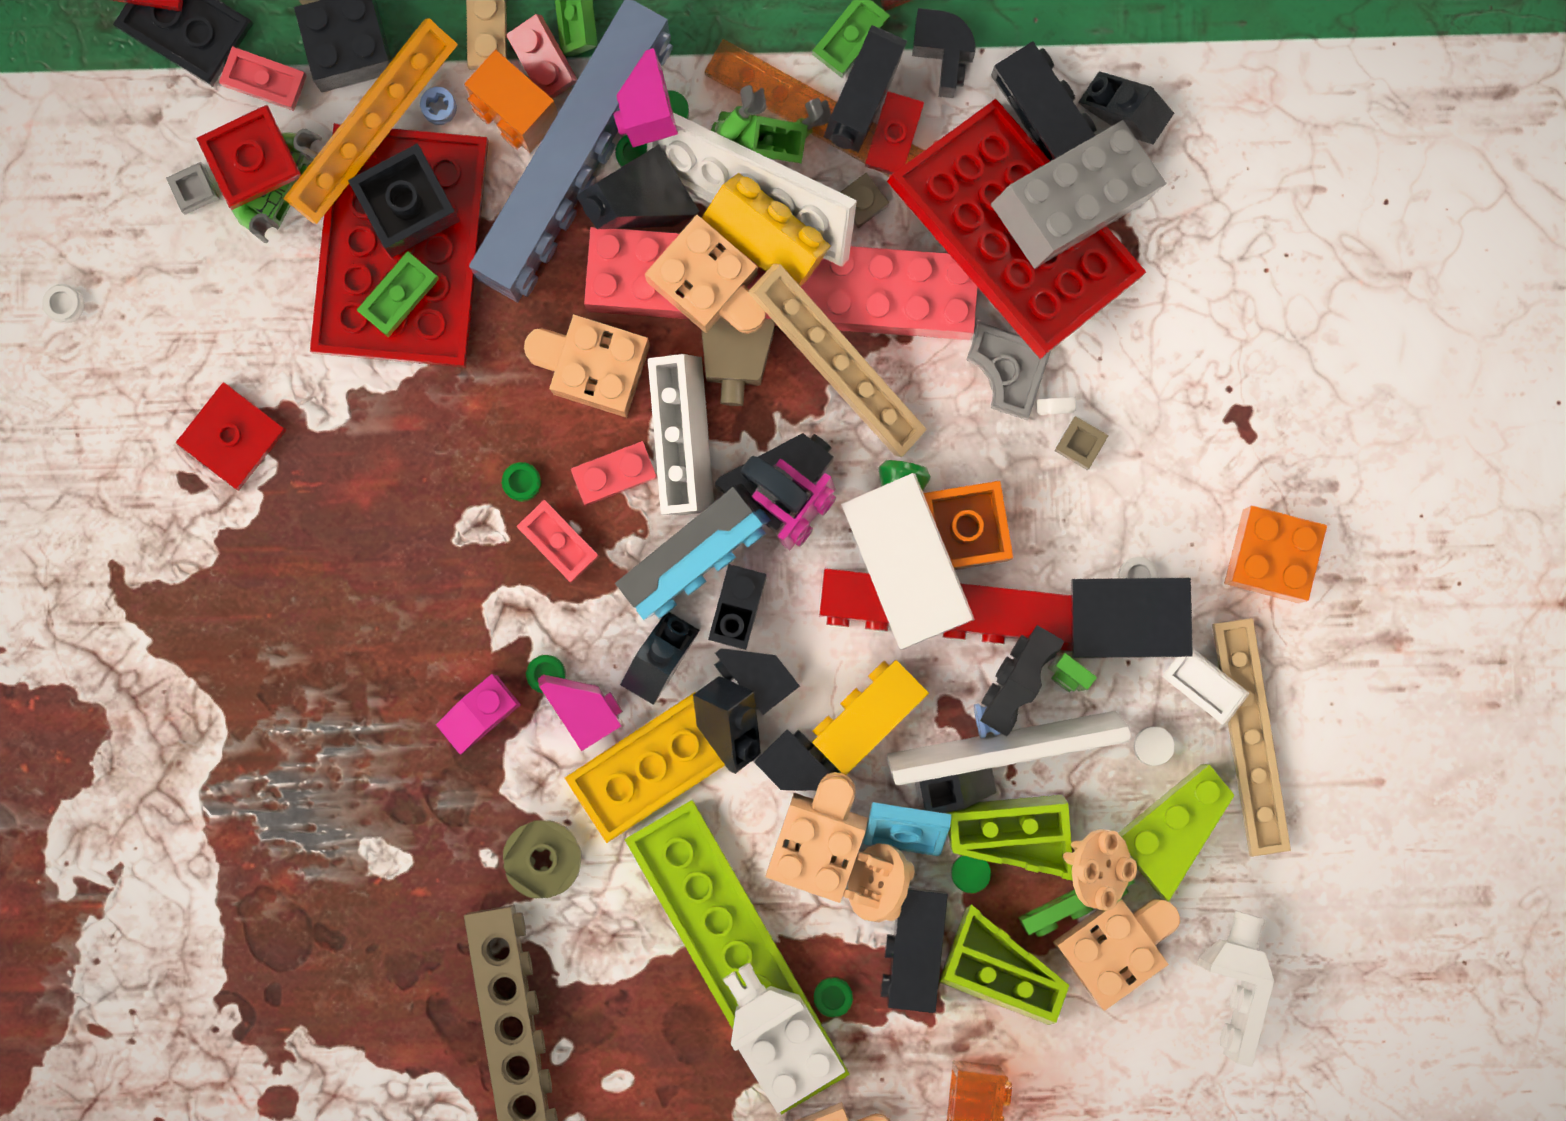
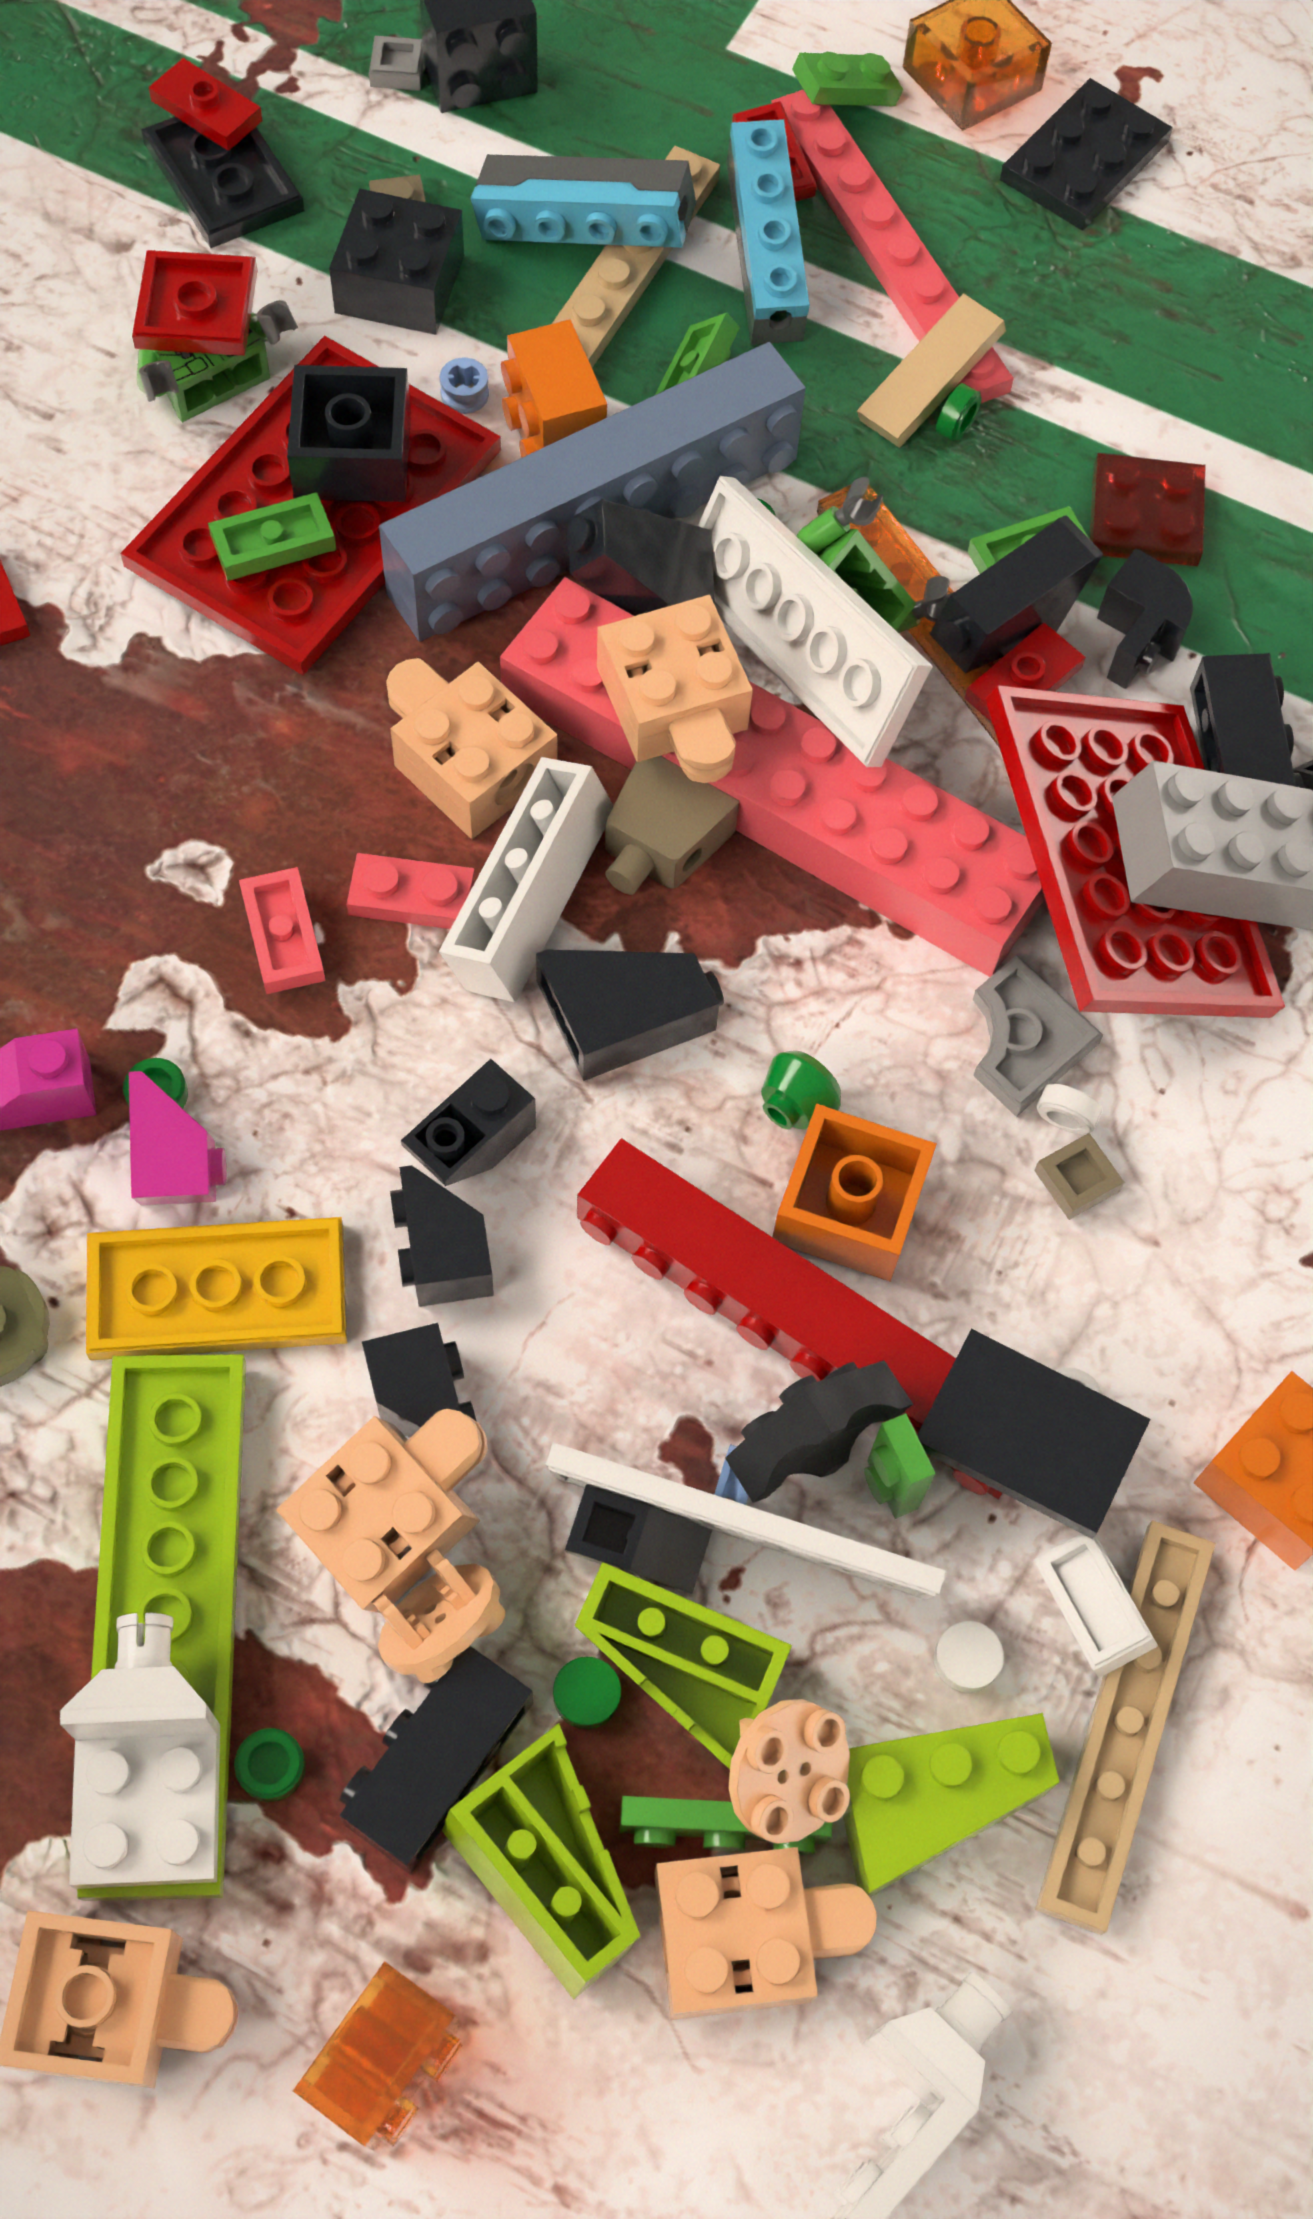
camera: 25 degrees right, 20 degrees down
light grey tile [166,162,219,215] -> none
coral plate [219,47,307,111] -> none
light orange plate [283,18,458,224] -> none
green tile [502,462,542,502] -> none
coral plate [506,14,578,99] -> none
dark pink slope [614,48,678,147] -> none
piece [615,484,771,620] -> none
black slope [620,612,700,705] -> none
black slope [693,676,761,774] -> none
yellow brick [702,173,832,286] -> none
plate [741,456,836,551] -> none
tan plate [748,264,927,457] -> none
yellow brick [812,660,929,775] -> none
dark tan plate [840,172,890,228] -> none
white tile [841,473,975,650] -> none
medium azure tile [863,802,951,856] -> none

